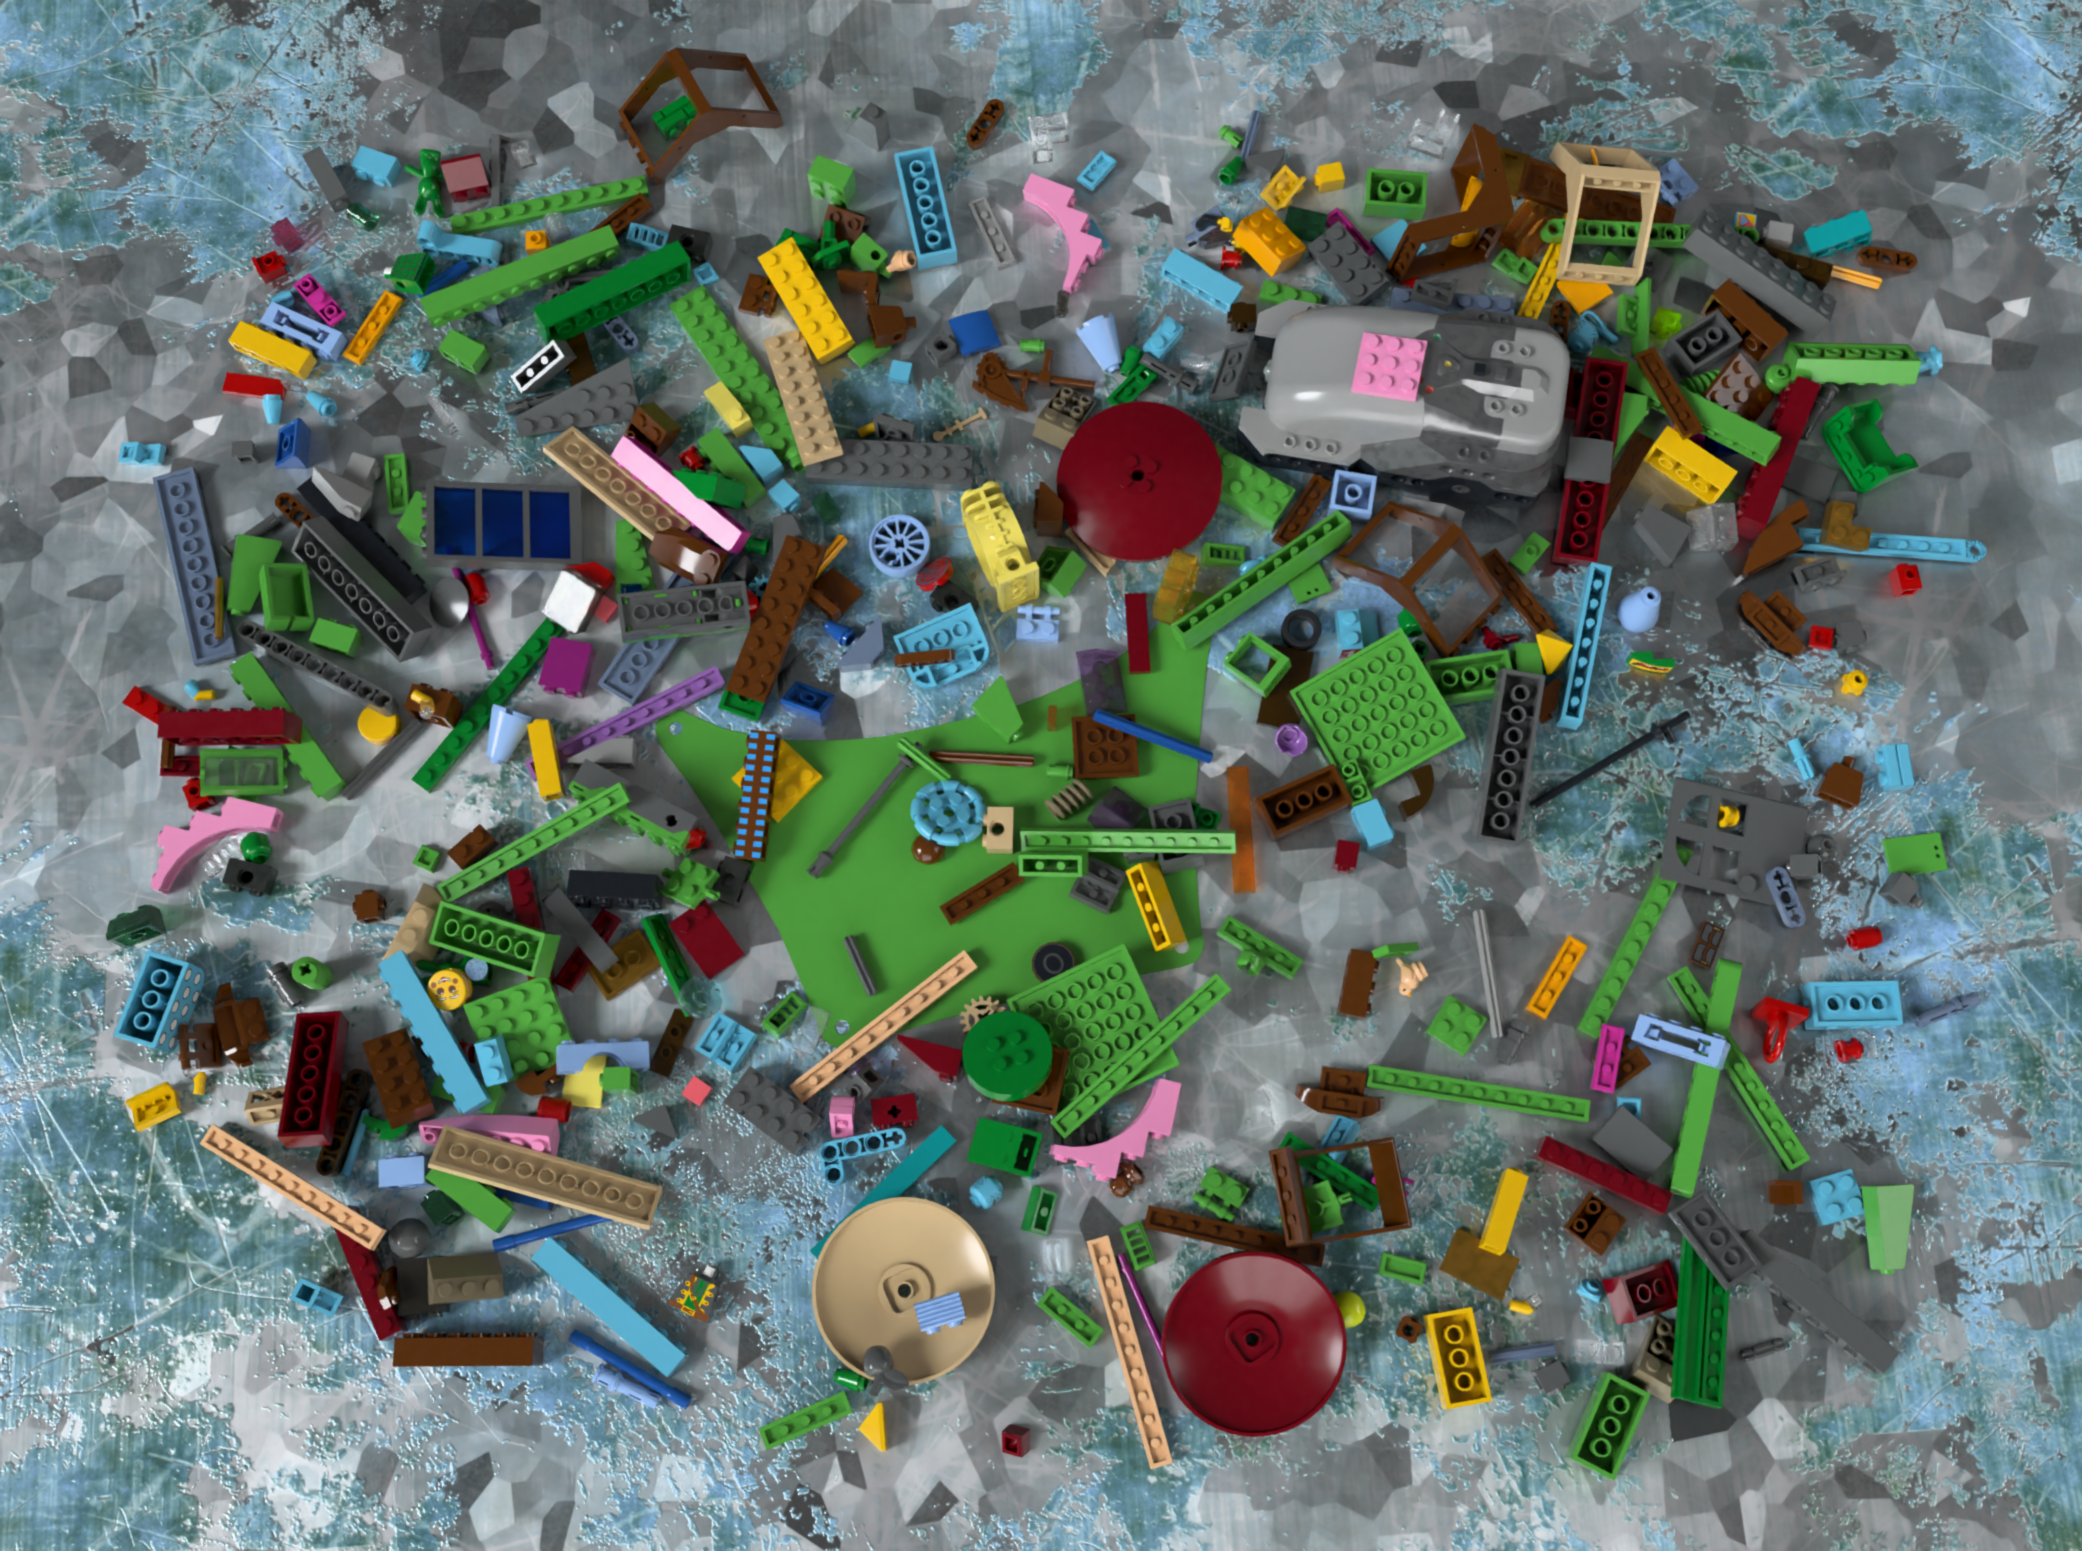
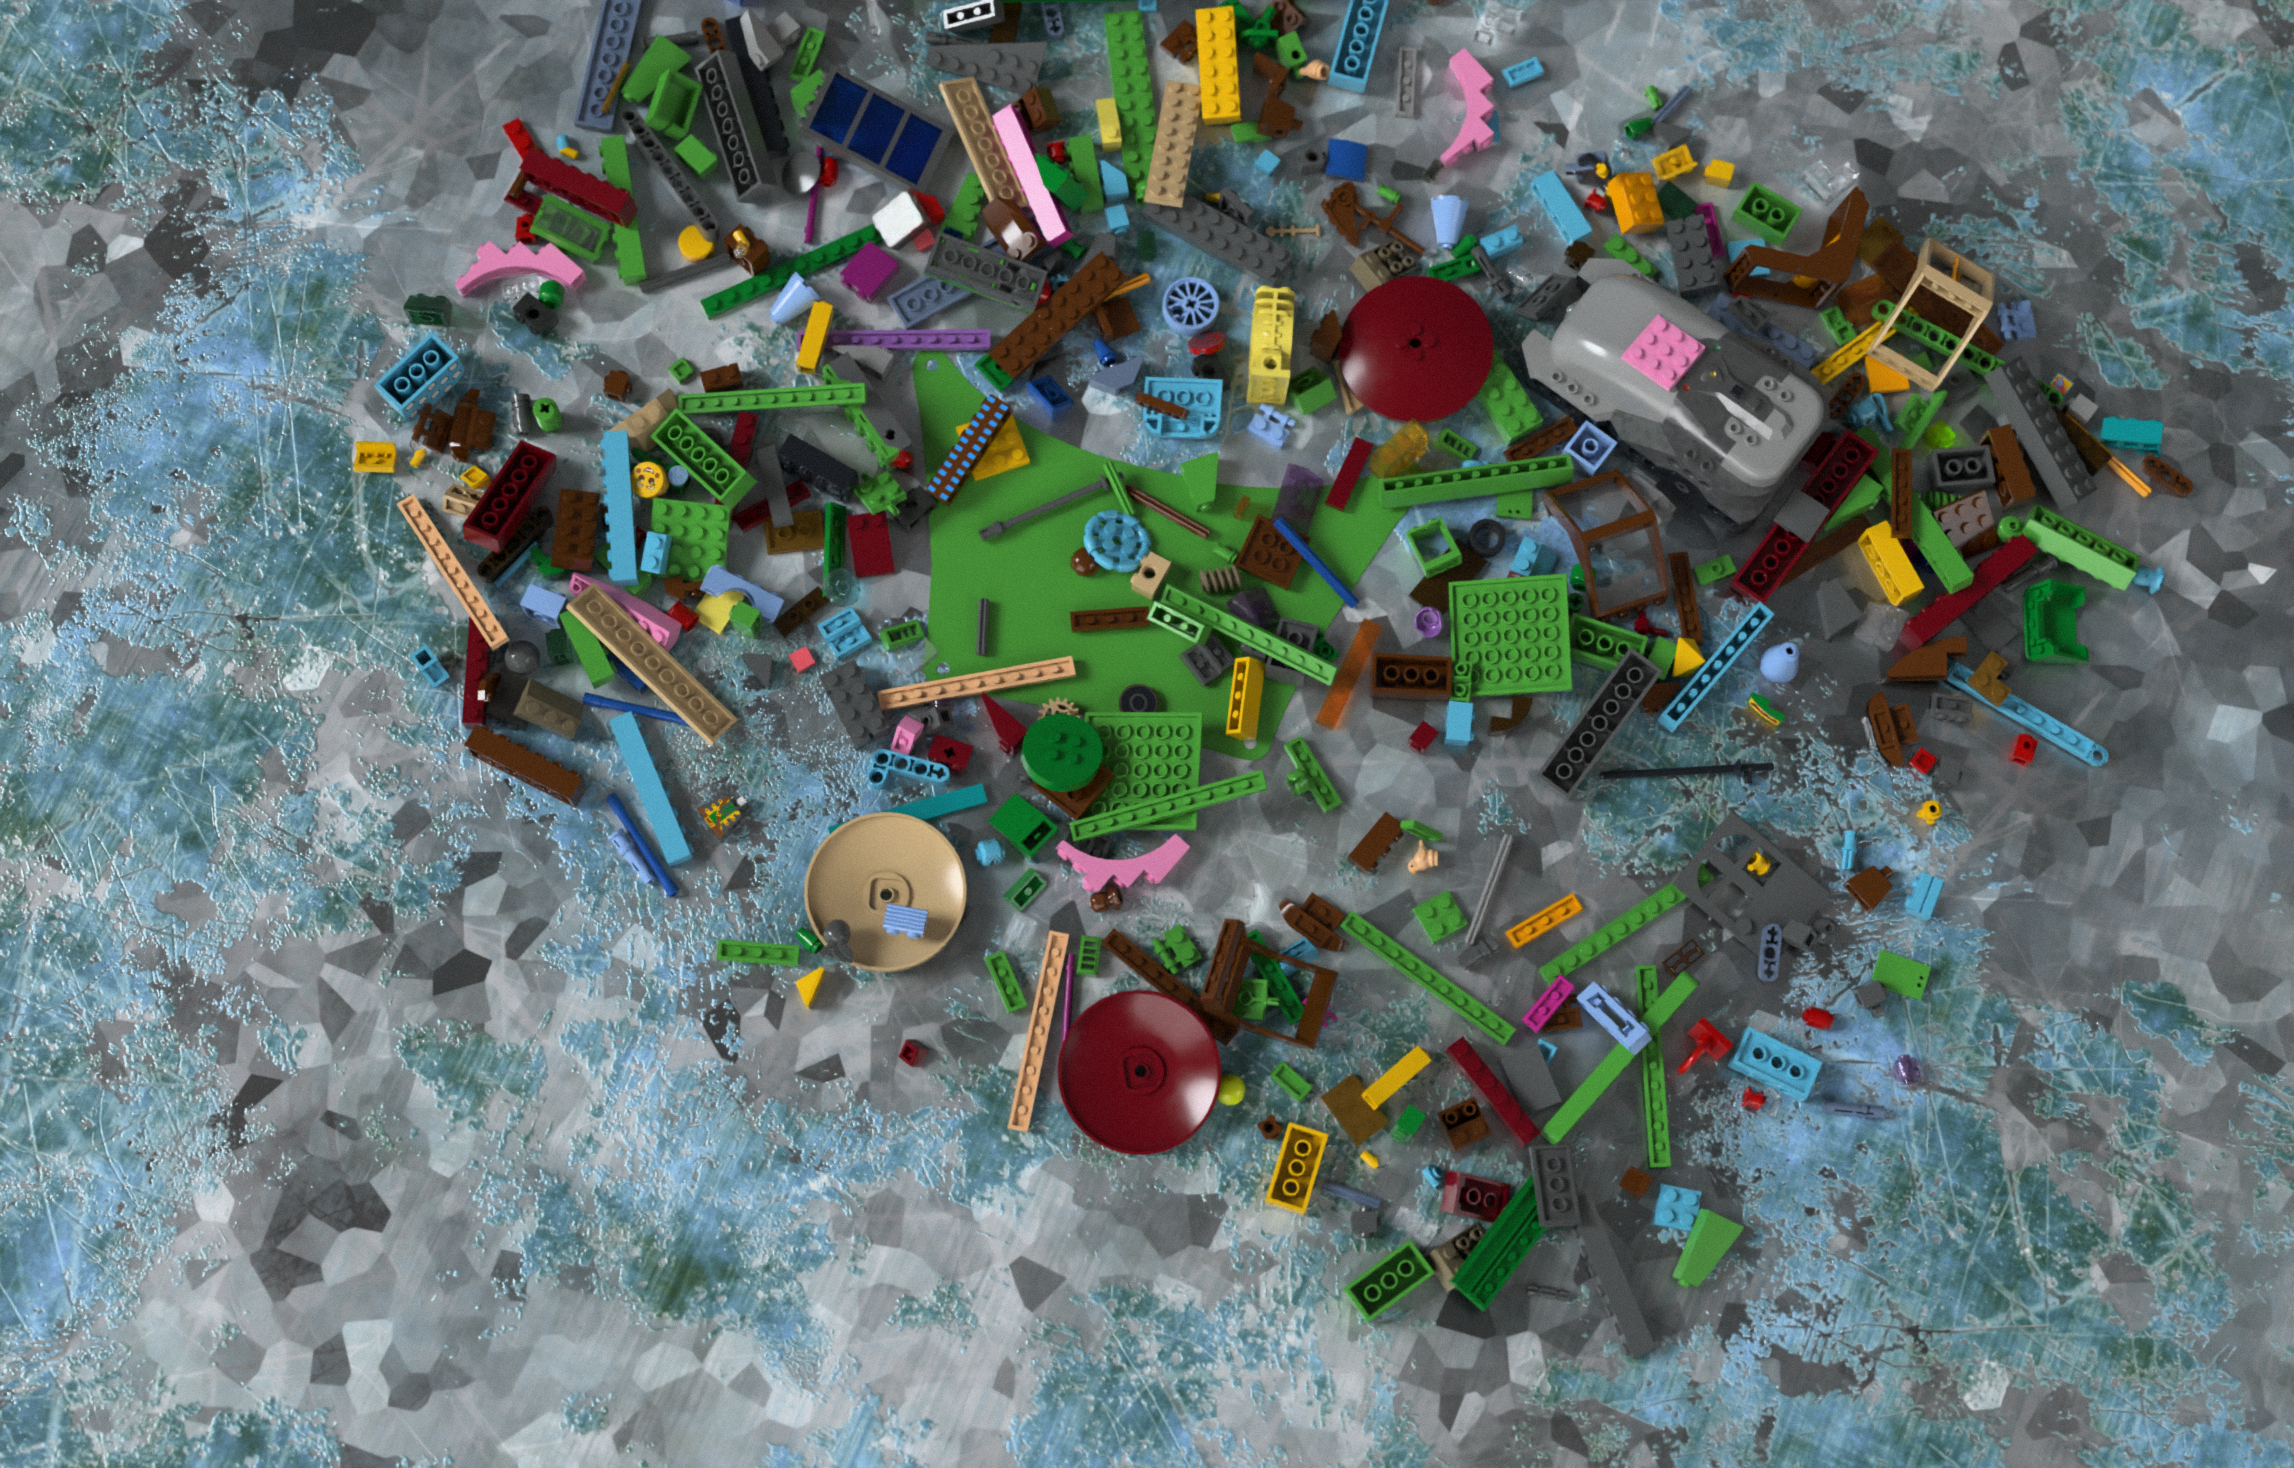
camera: 20 degrees right, 0 degrees up
none -> yellow slope [459,465,492,490]
none -> green brick [1389,1104,1427,1144]
none -> clear purple head [1892,1054,1921,1085]

